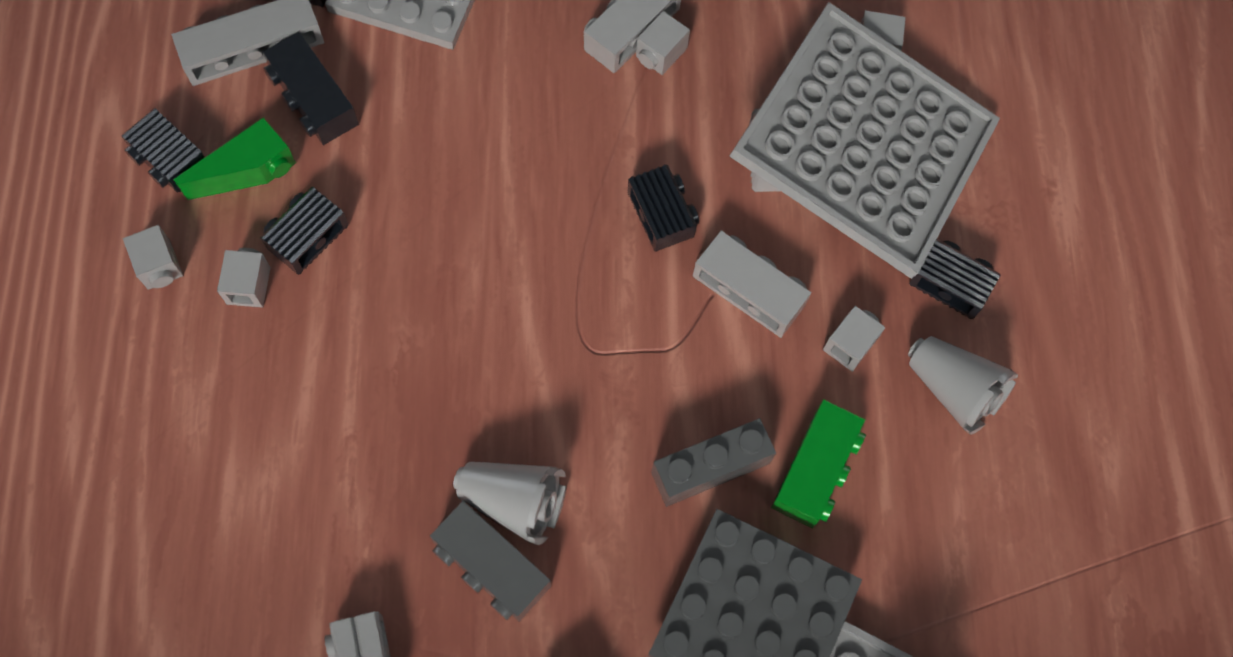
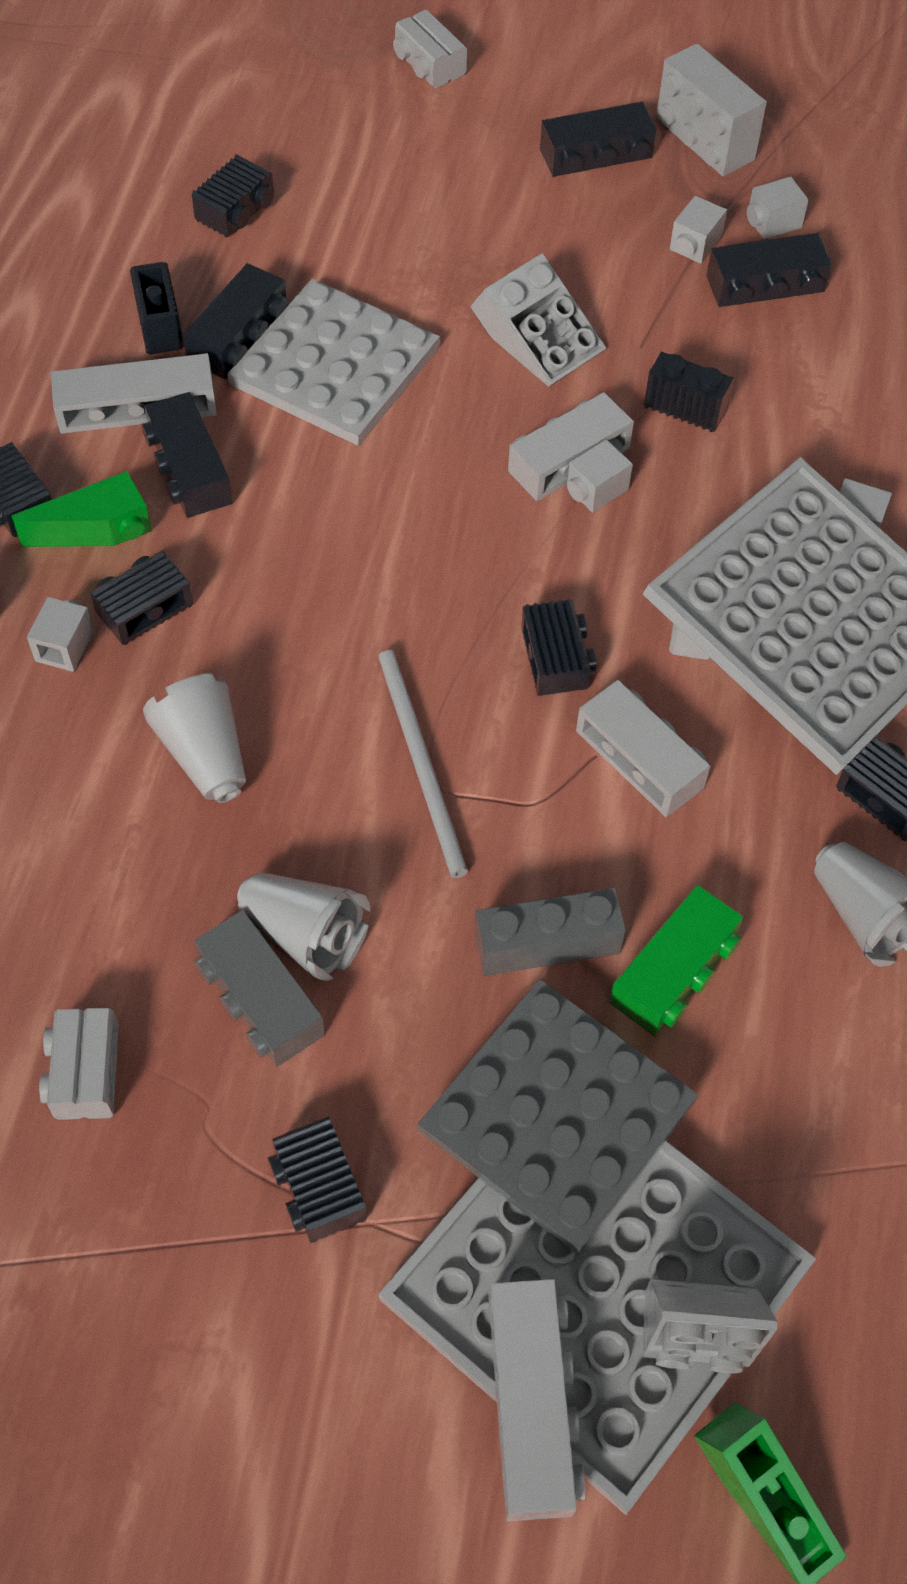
camera: 15 degrees right, 10 degrees down
light grey brick [823,306,886,372] -> none
none -> light grey cone [143,674,246,803]
none -> light grey piece [378,650,468,878]

